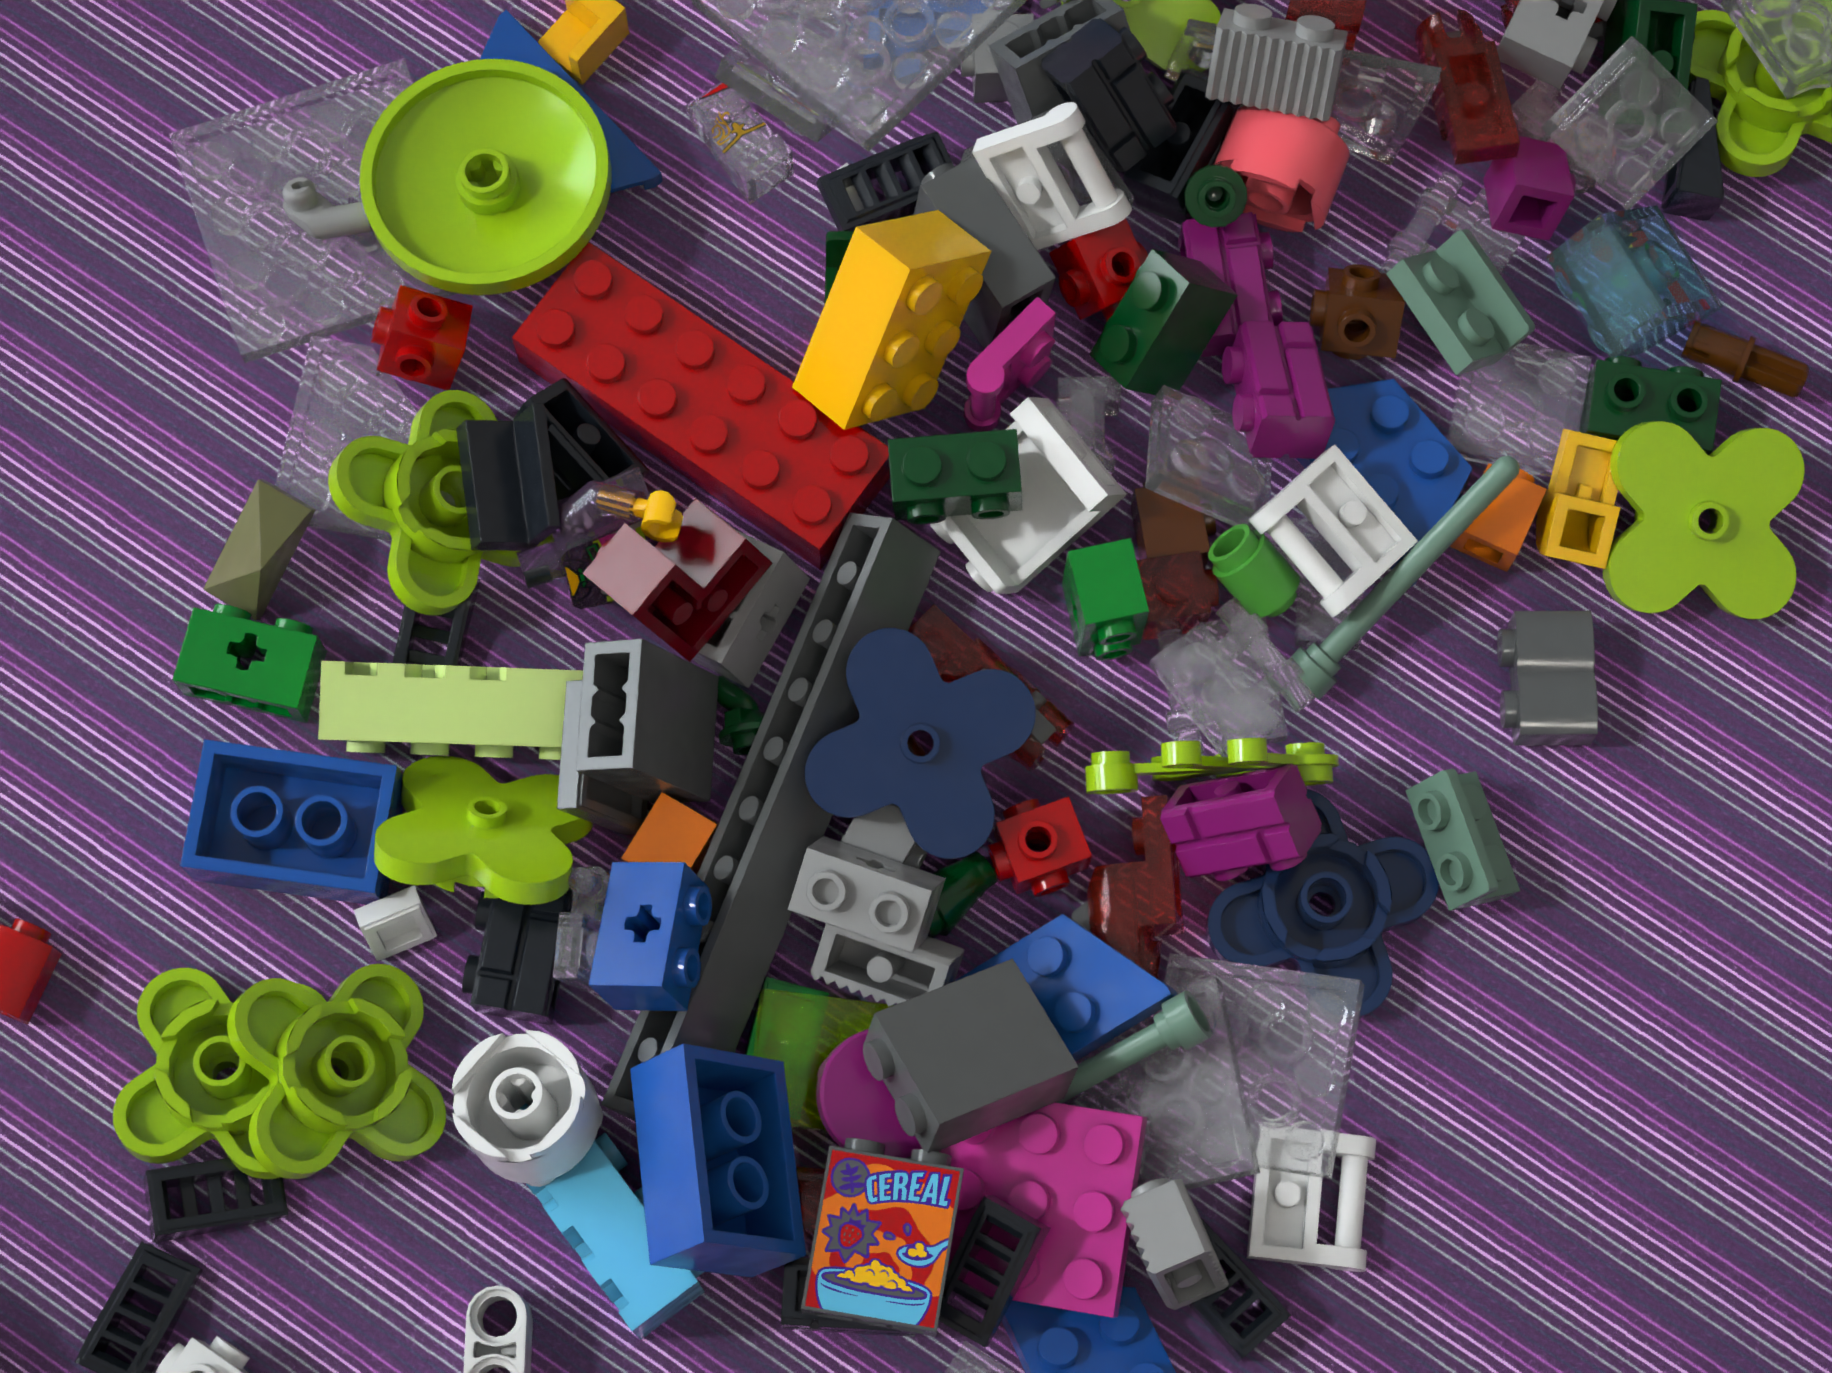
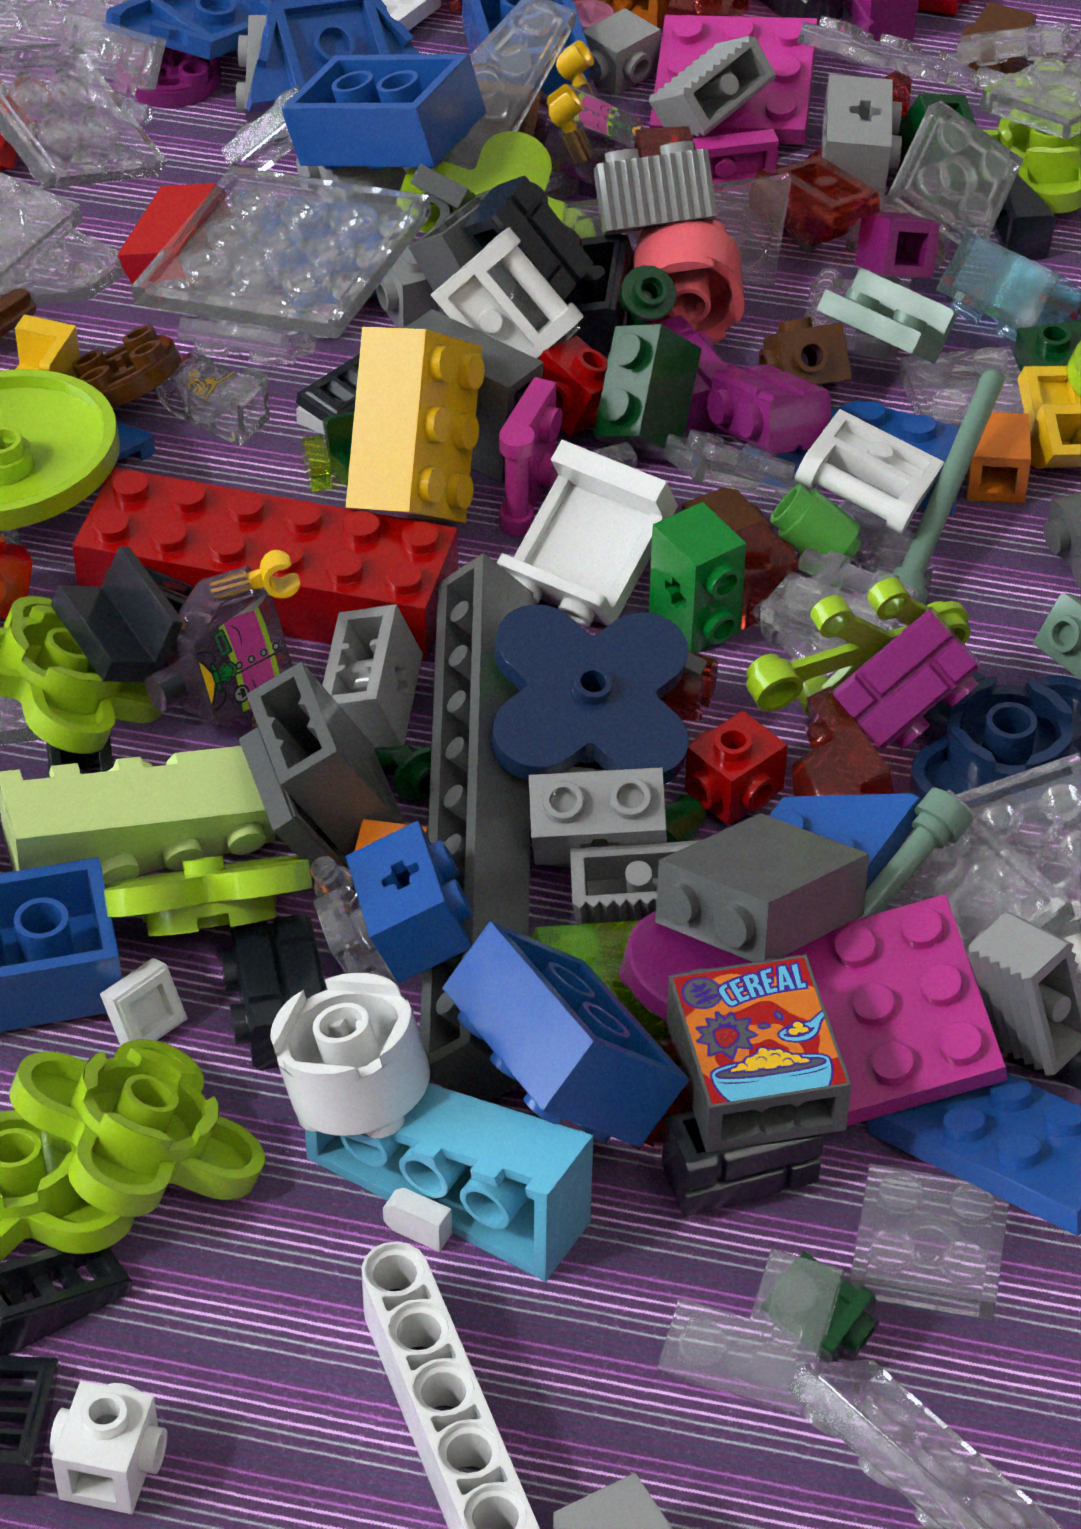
camera: 20 degrees left, 30 degrees down
dark red brick [583,498,773,662] -> none
dark green brick [888,429,1022,525] -> none
black slope [939,1195,1051,1347] -> none
none -> reddish brown tile [72,324,182,408]
none -> clear neon green piece [301,435,332,492]
none -> white piece [383,1188,452,1252]

